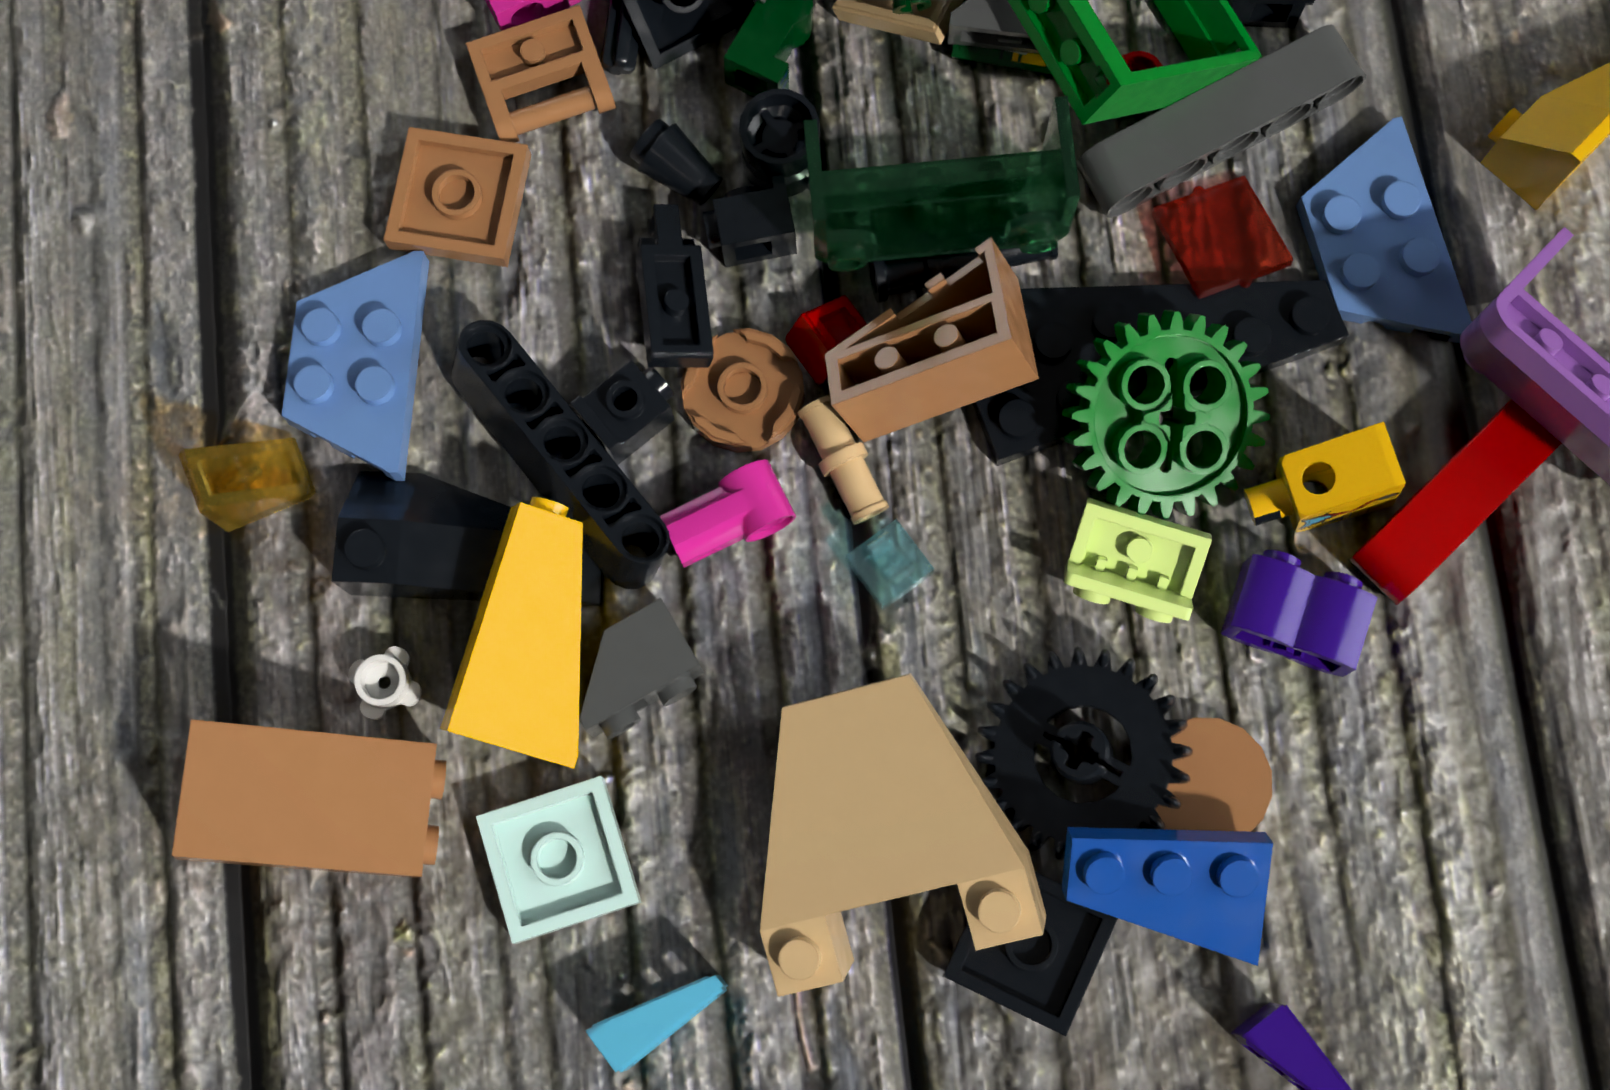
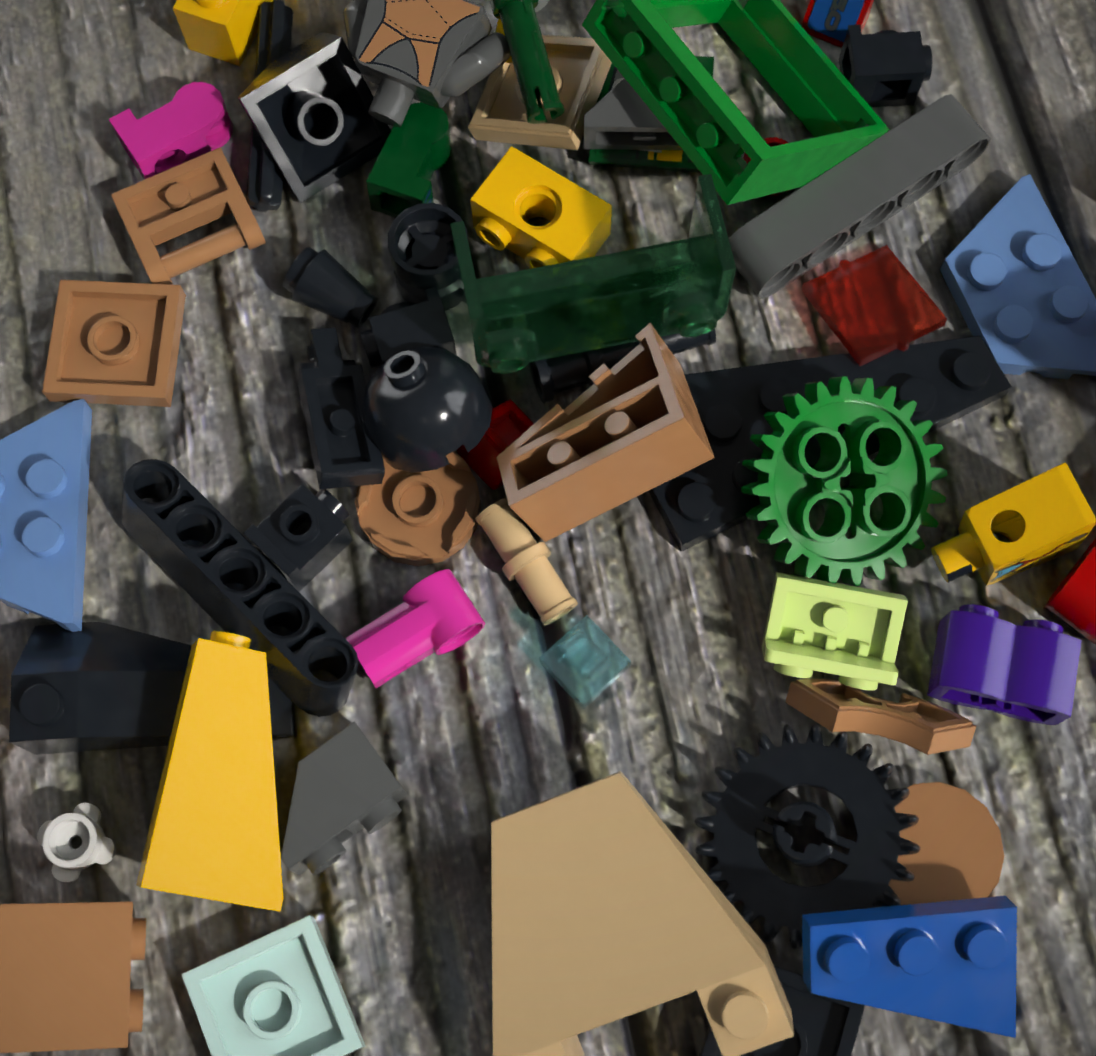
camera: 10 degrees left, 5 degrees down
none -> black cylinder [362,346,493,473]
none -> yellow brick [470,146,612,287]
none -> medium nougat tile [785,679,976,755]

